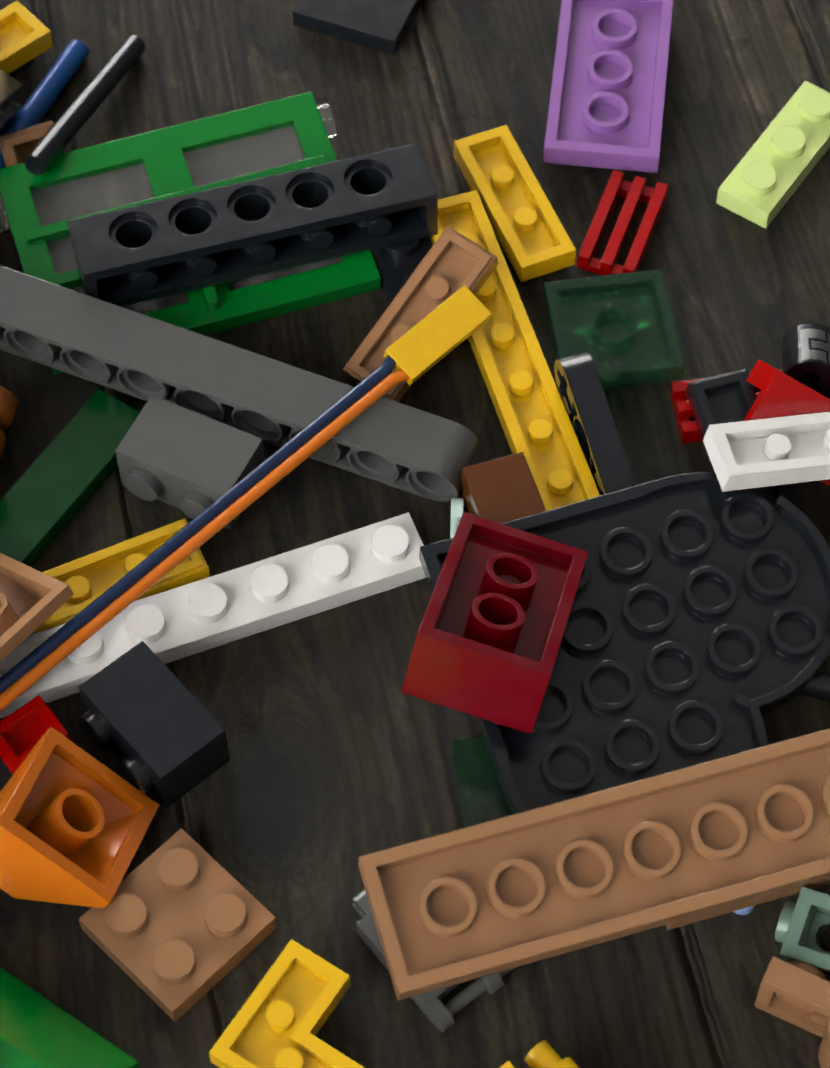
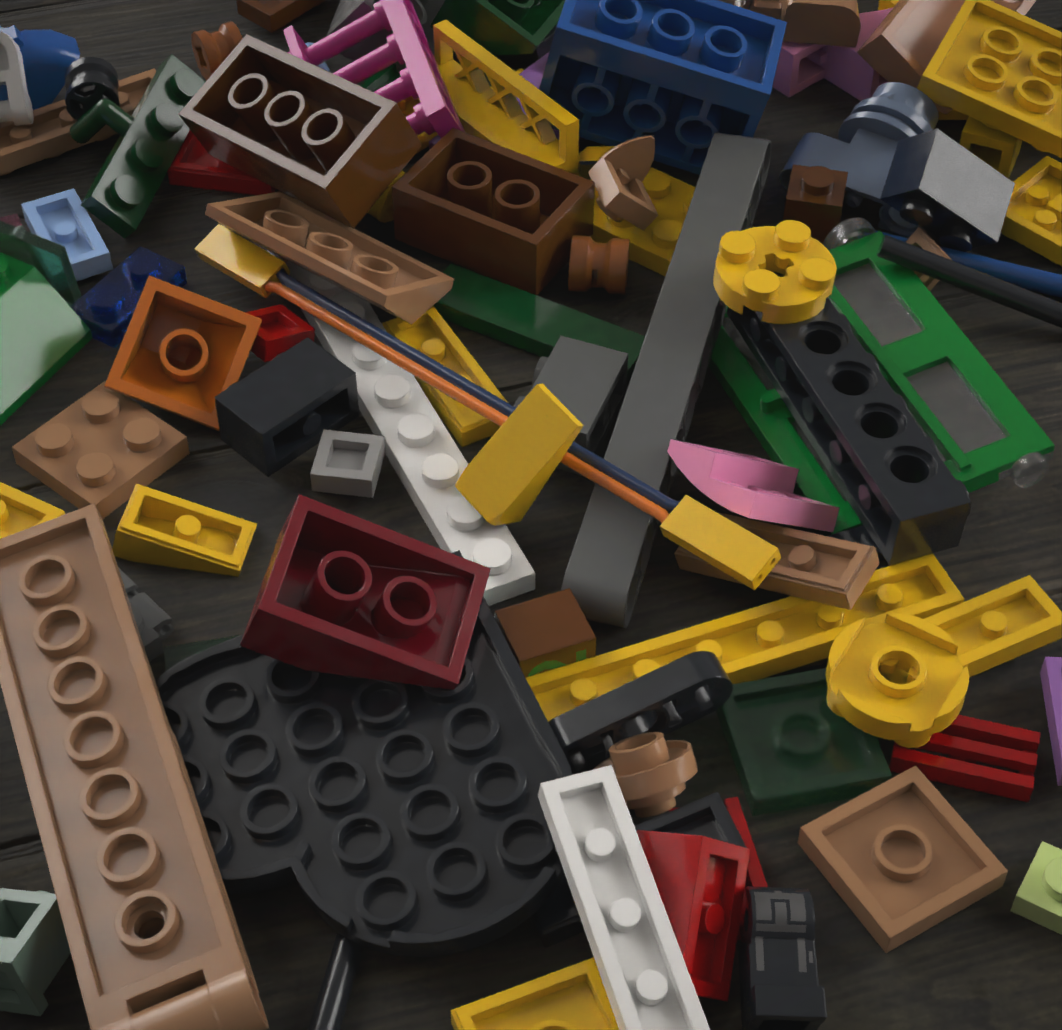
camera: 85 degrees right, 10 degrees down
none -> yellow slope [112,483,257,577]
none -> light grey plate [310,429,385,498]
none -> yellow slope [455,383,584,526]
none -> medium nougat plate [592,732,698,817]
none -> bright pink slope [667,439,840,532]
none -> yellow plate [713,220,837,324]
none -> medium nougat plate [797,765,1008,953]
none -> yellow plate [825,613,970,748]

